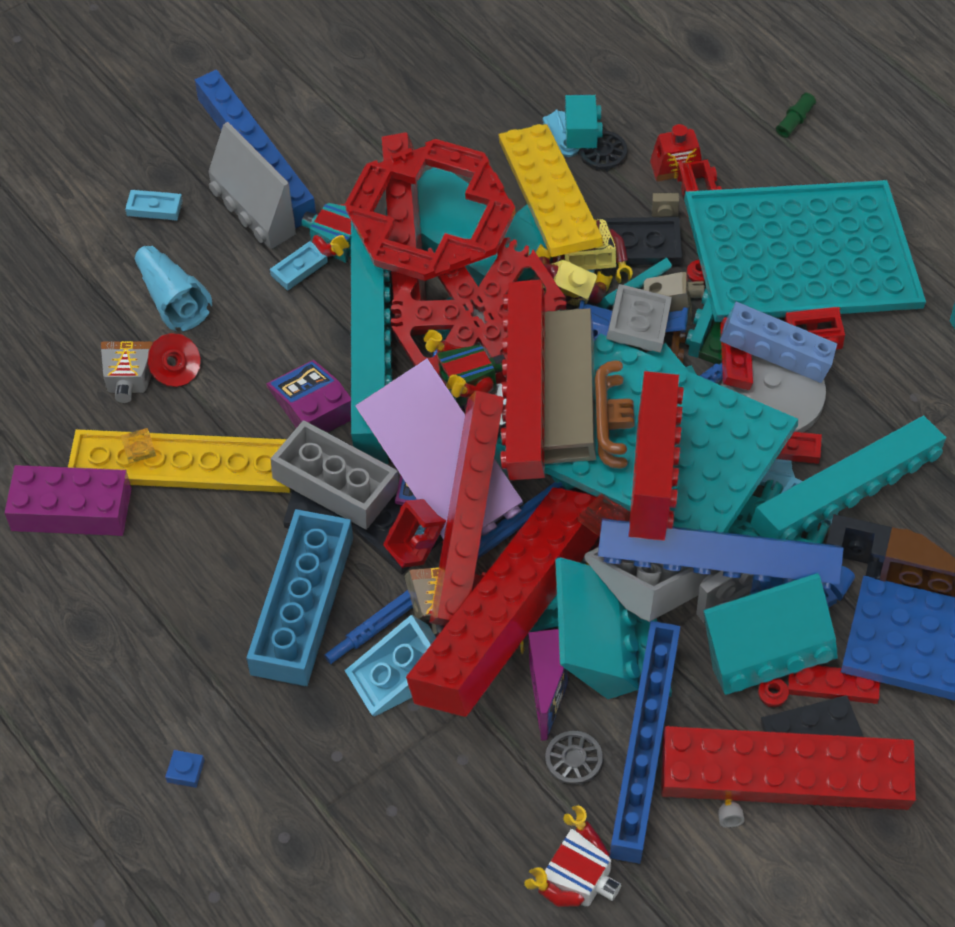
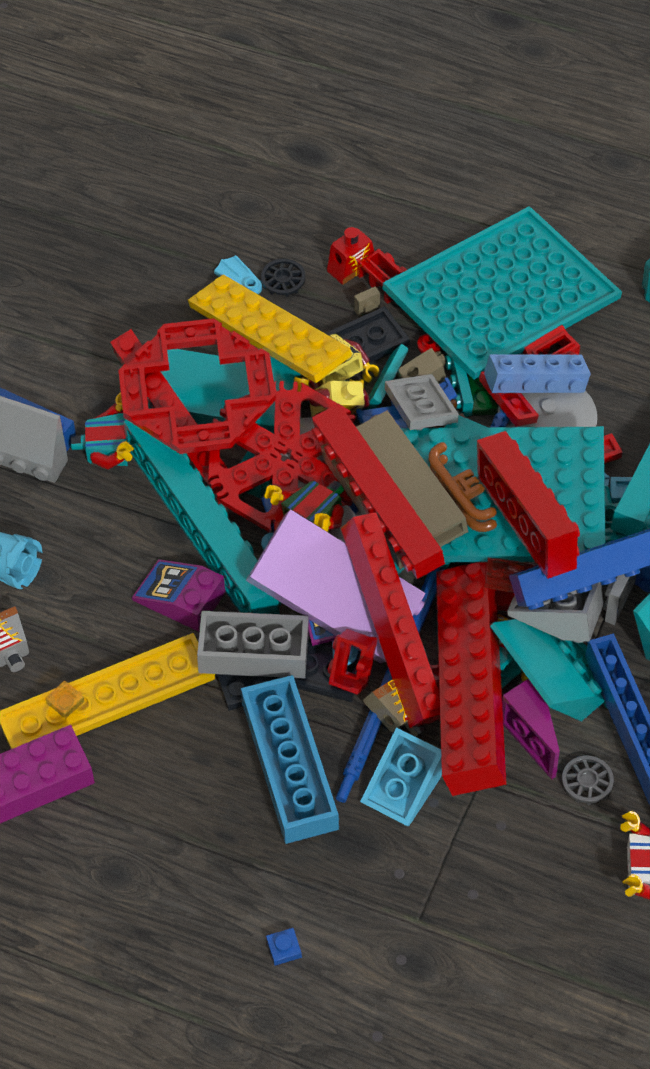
camera: 30 degrees left, 0 degrees up
red dish [147,333,201,387] -> none
medium azure plate [270,241,328,291] -> none
teal brick [565,95,602,148] -> none
dark green pin [776,92,816,138] -> none

